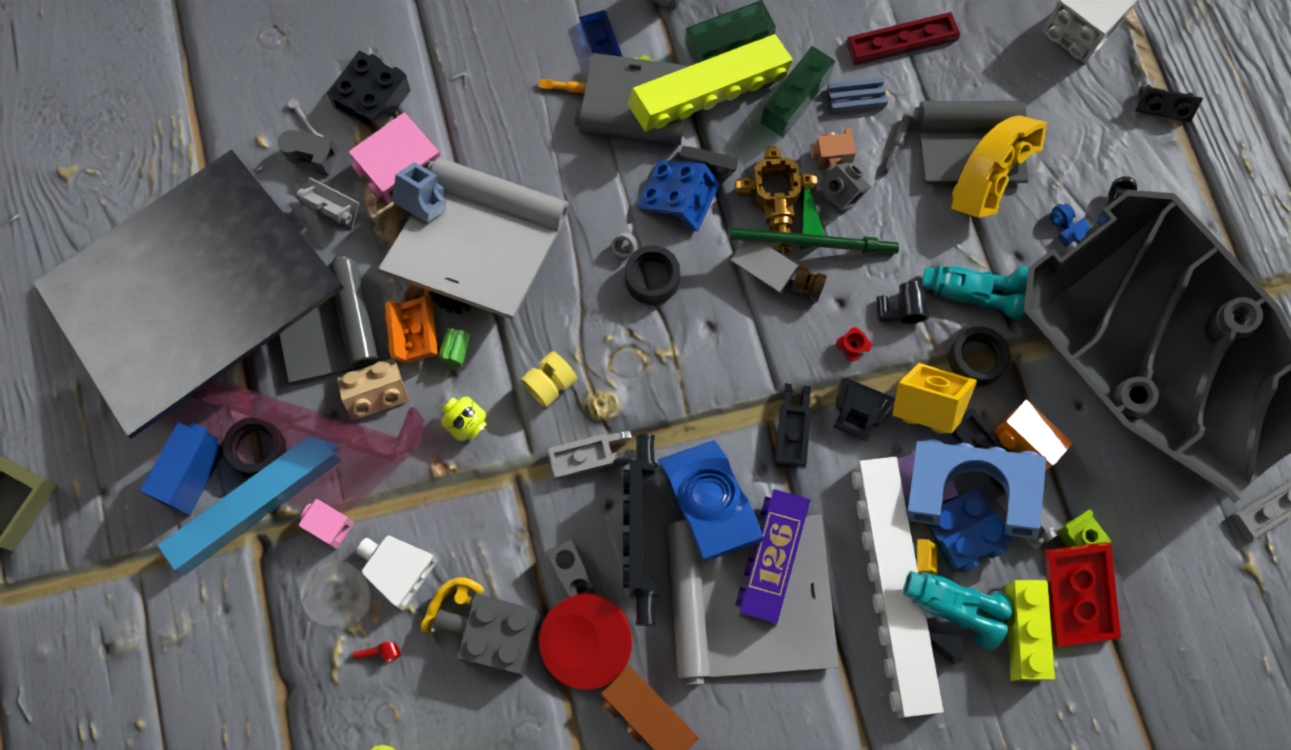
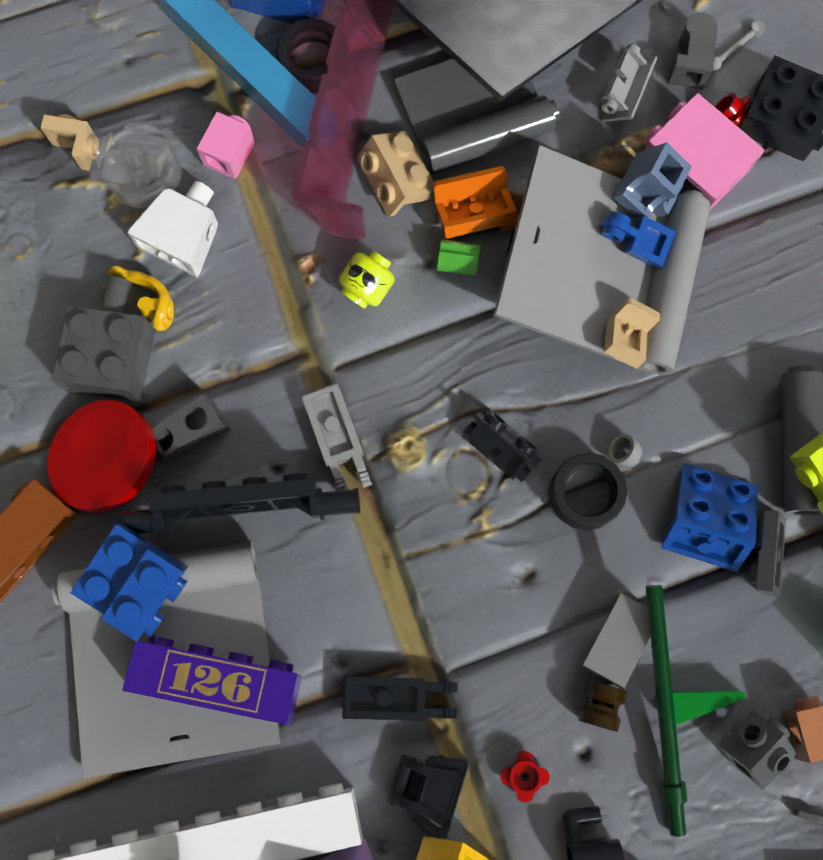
camera: 85 degrees right, 5 degrees up
red hand [353,641,401,663] -> none
light yellow wheel [520,351,578,408] -> none
blue slope [658,440,764,562] -> none
pearl gold piece [735,146,817,255] -> none
none -> tan bracket [40,114,99,171]
none -> blue plate [70,522,188,642]
none -> black hinge [462,411,542,483]
none -> blue plate [600,211,676,268]
none -> tan bracket [604,298,660,369]
none -> red plate [715,93,751,126]

